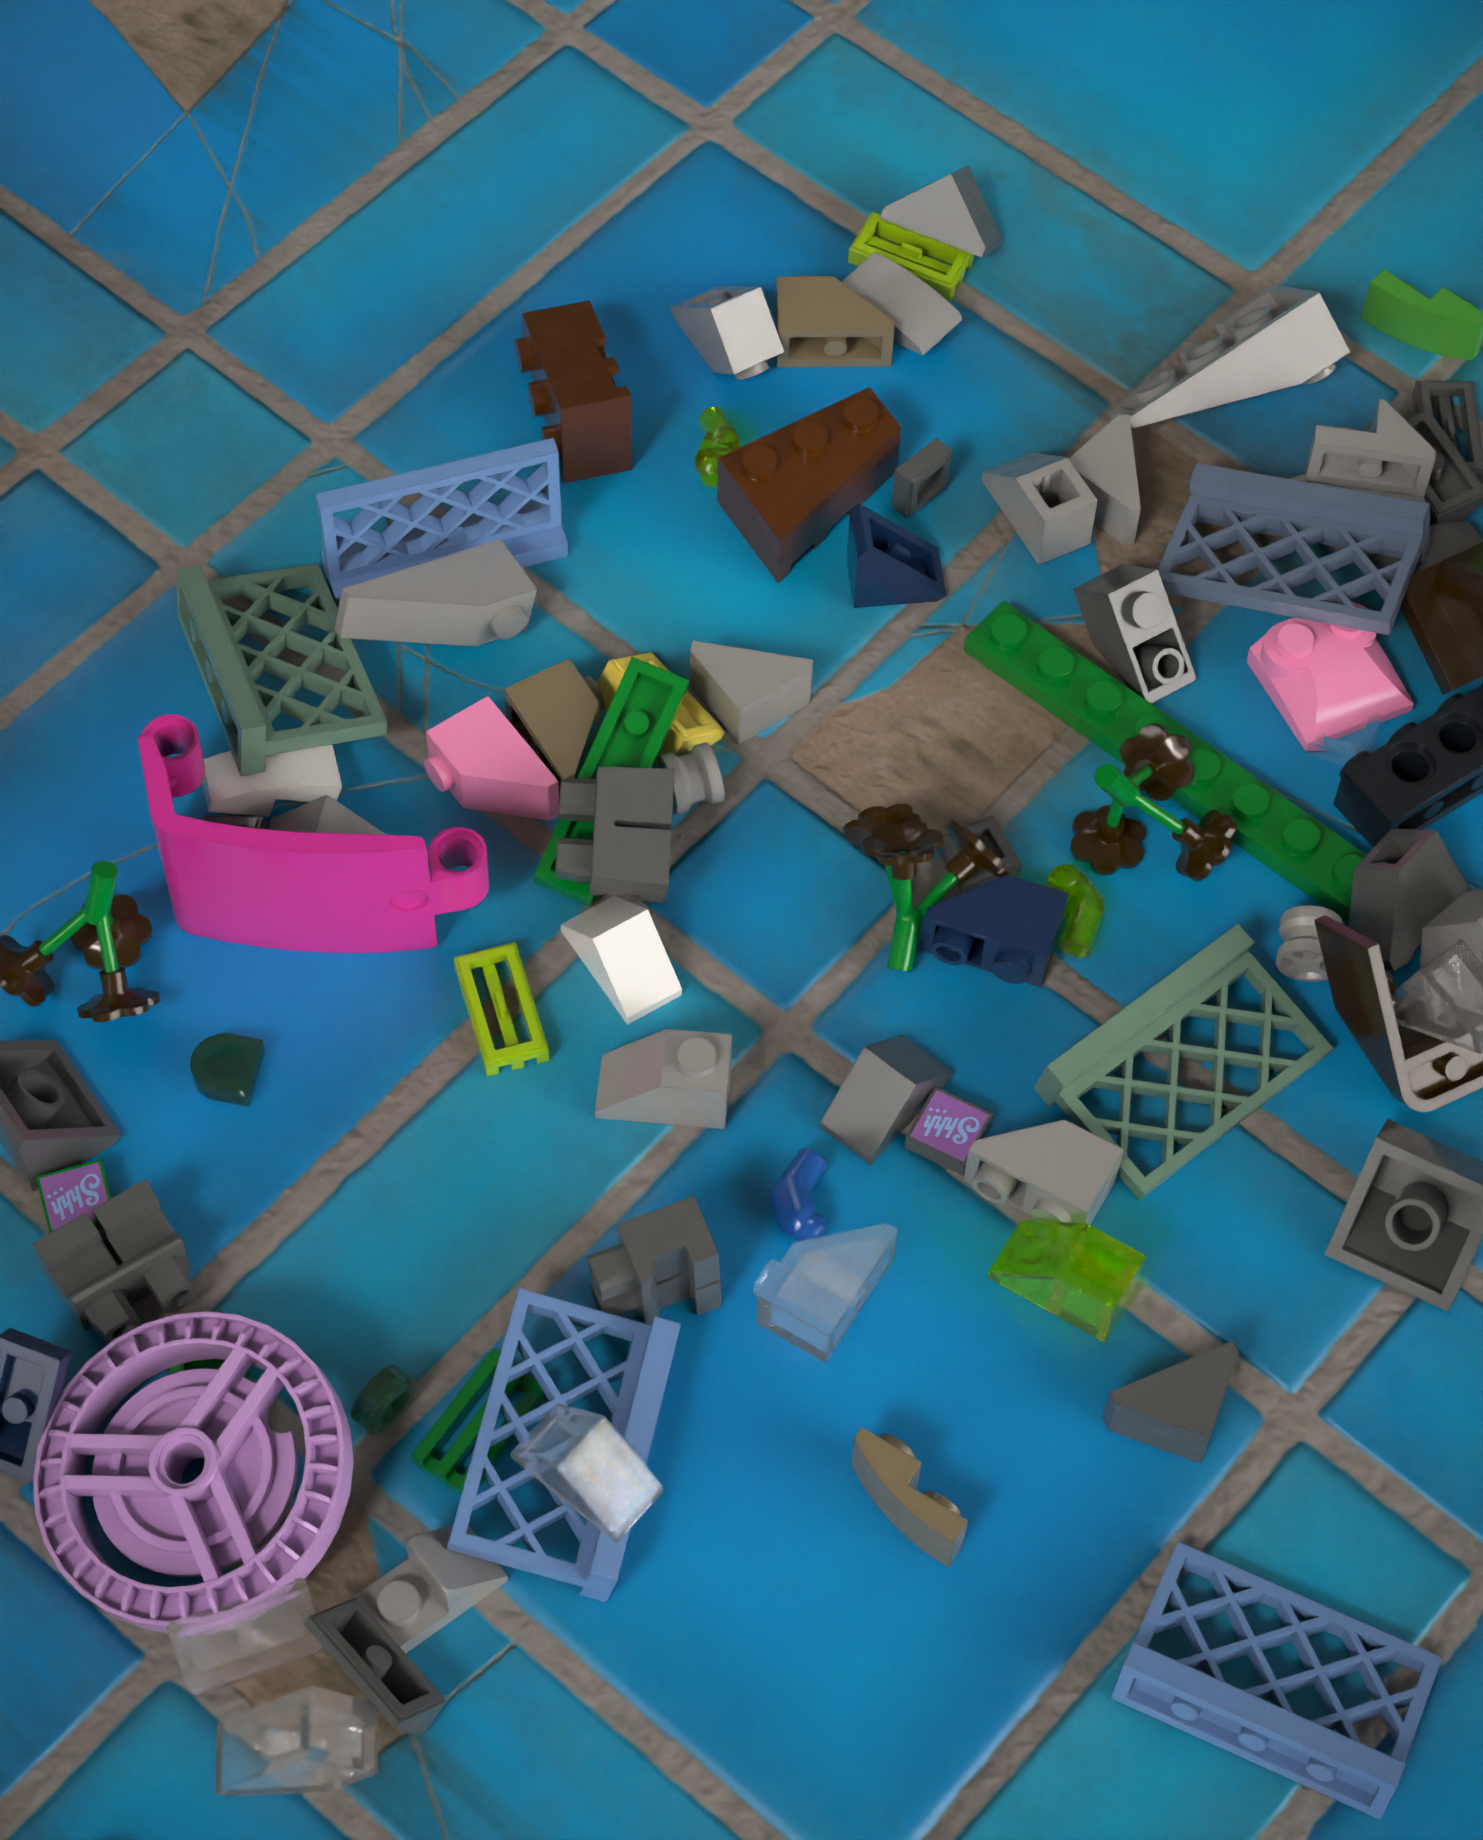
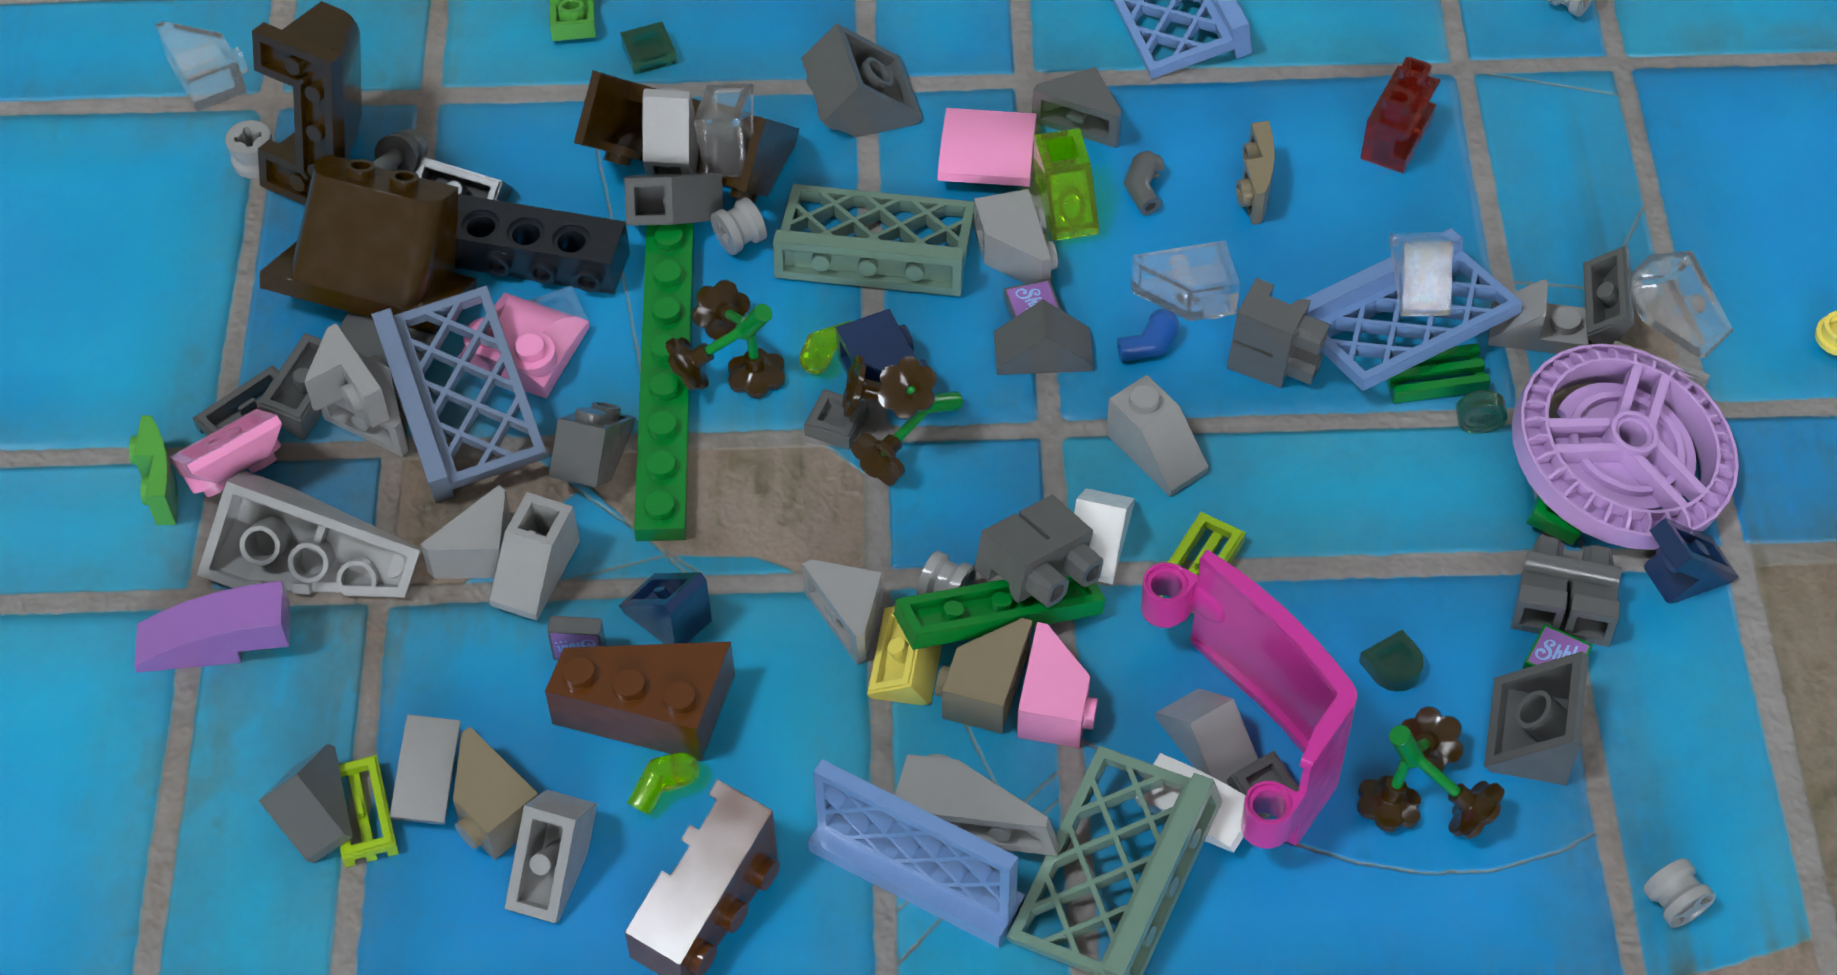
camera: 130 degrees left, 5 degrees down
none -> medium lavender slope [134,581,290,673]
none -> bright pink slope [169,409,282,497]
none -> bright pink slope [937,108,1037,187]
none -> dark grey arm [1124,150,1164,215]
none -> clear red hips [1360,57,1441,174]

